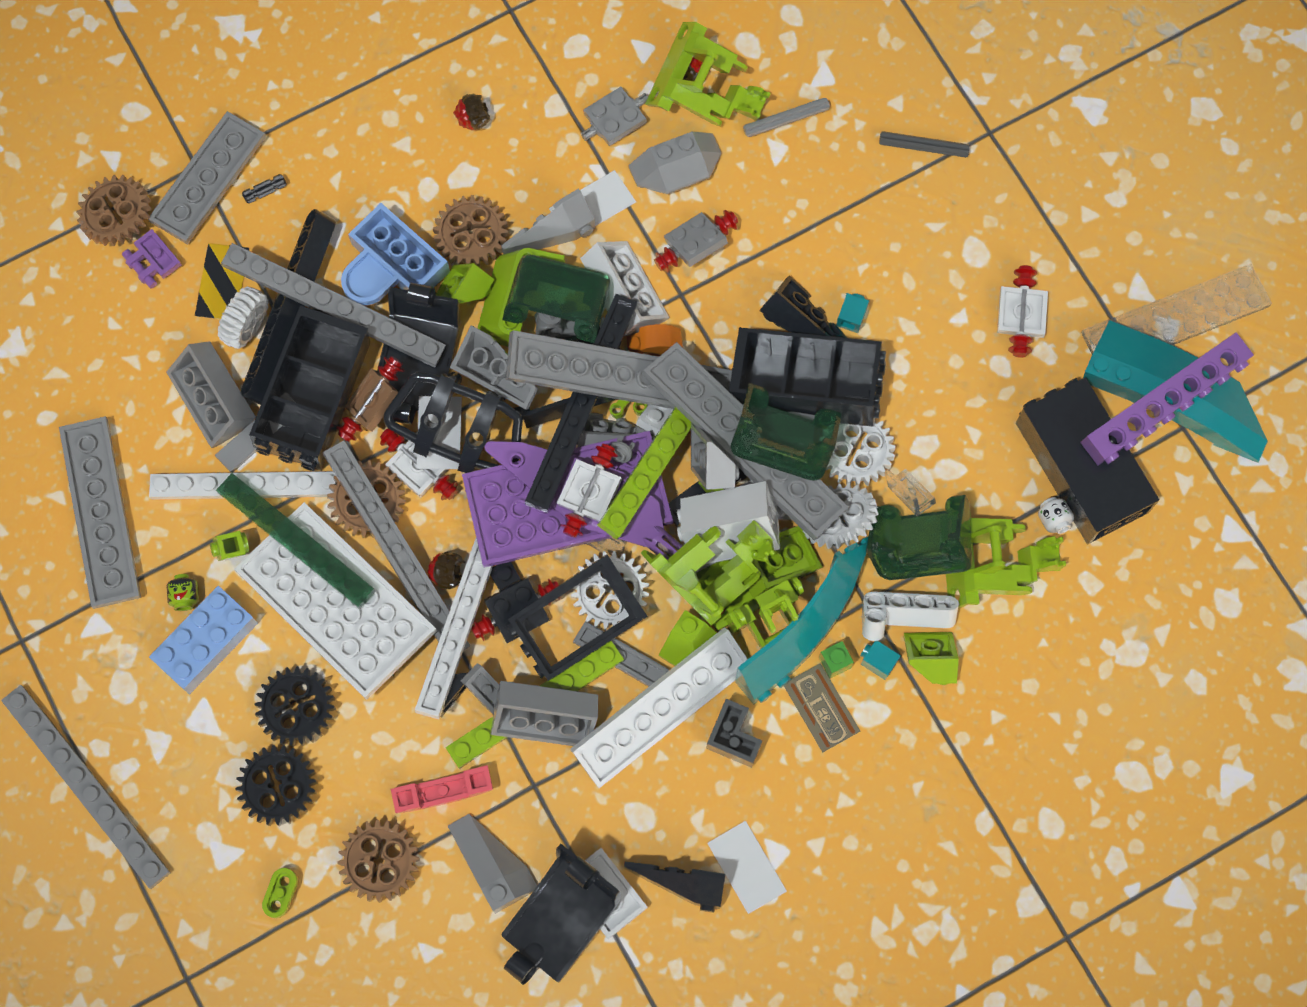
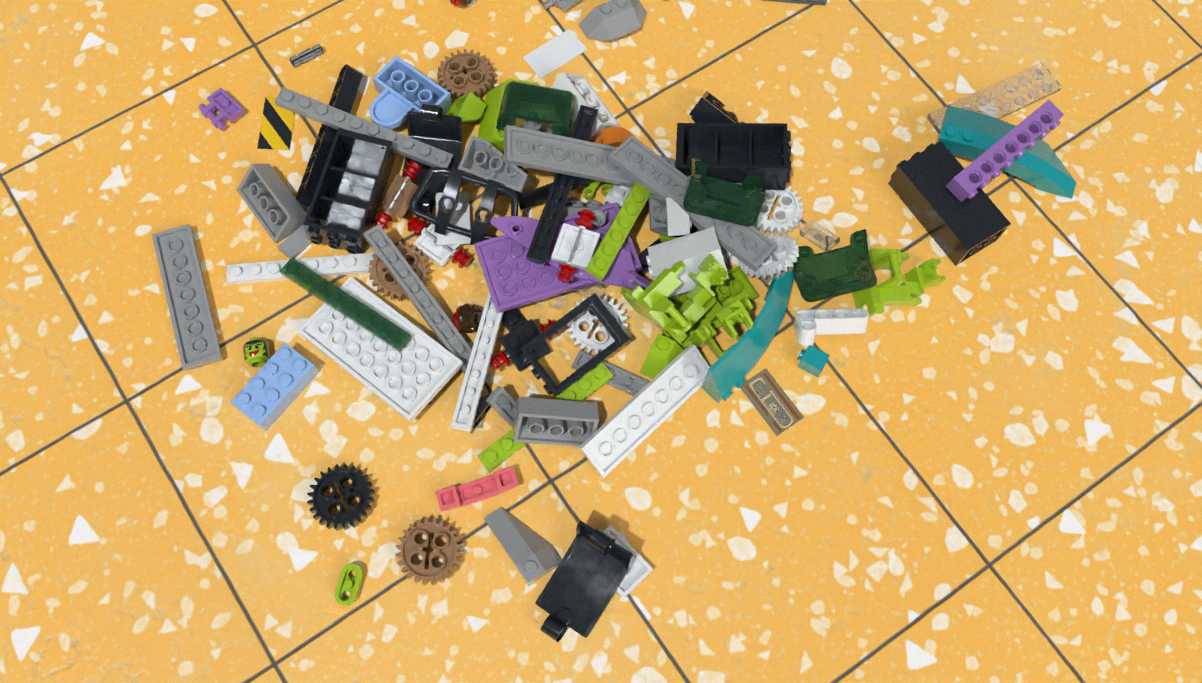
camera: 10 degrees left, 5 degrees down
light grey plate [1,685,171,889] -> none
medium nougat gear [76,175,152,246] -> none
light grey plate [148,111,266,245] -> none
lime brick [210,531,249,561] -> none
white gear [218,286,268,349] -> none
black gear [254,666,336,747] -> none
light grey wedge [501,188,595,254] -> none
black wedge [624,861,725,913] -> none
light grey plate [654,210,738,273] -> none
dark grey brick [706,699,762,768] -> none
white sticker [707,821,787,914] -> none
bright green brick [819,641,854,679] -> none
teal brick [836,293,869,333] -> none
lime slope [903,632,959,685] -> none
white plate [997,265,1048,358] -> none
white head [1038,497,1074,534] -> none

